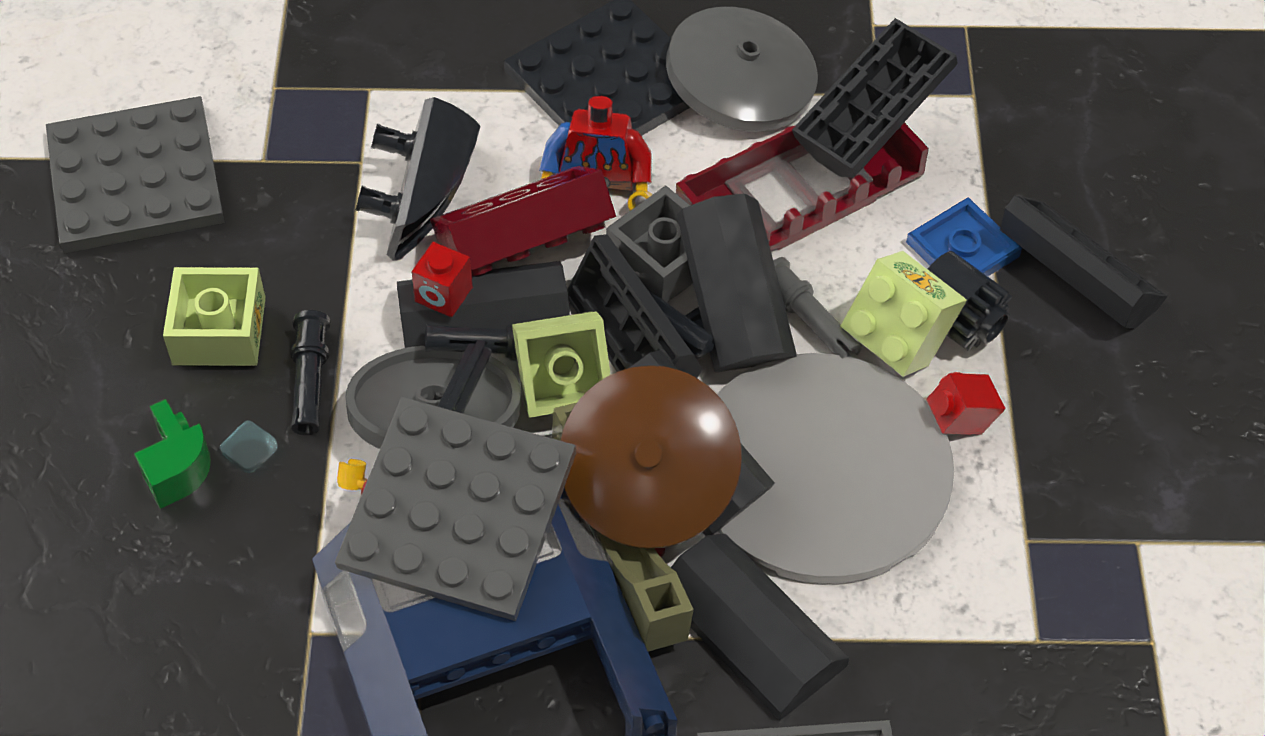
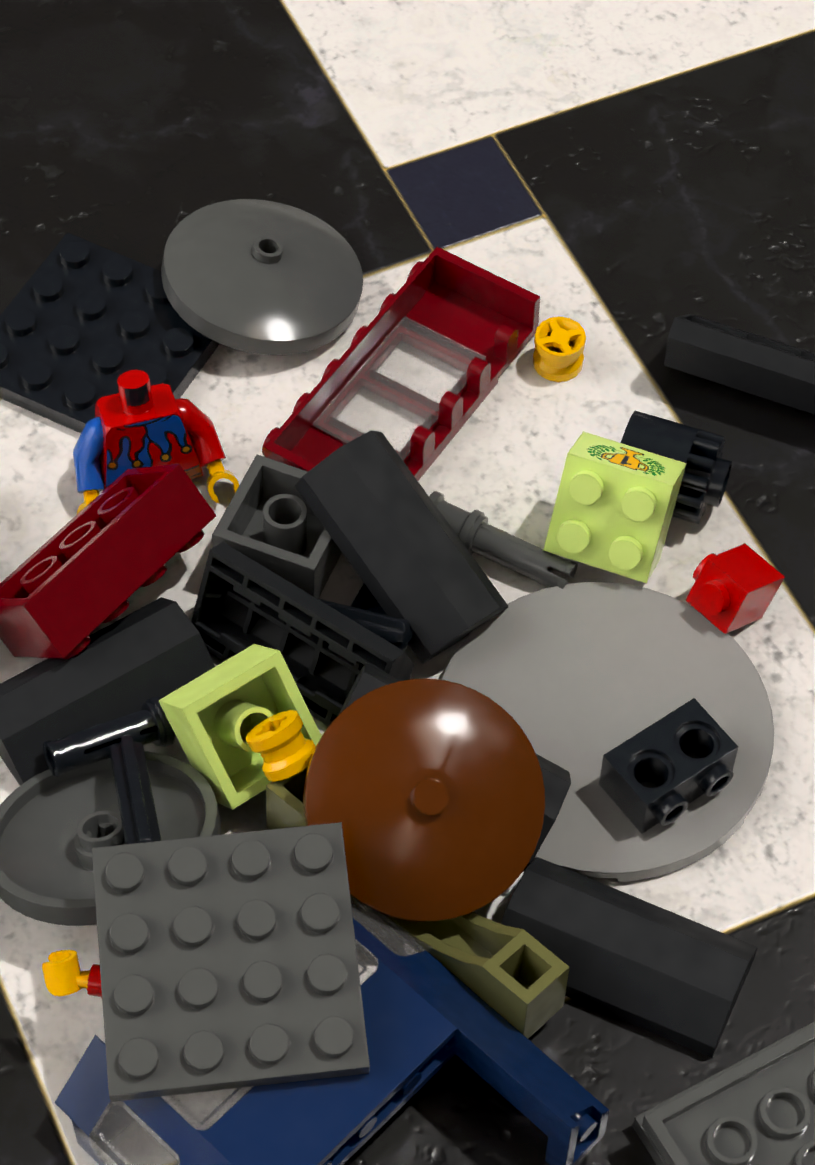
camera: 25 degrees left, 0 degrees up
red brick [411,242,473,317] -> none
black piece [792,18,958,177] -> none
blue tile [906,197,1022,276] -> none
none -> yellow wheel [246,710,316,782]
none -> yellow wheel [533,317,586,382]
none -> black brick [599,698,738,834]

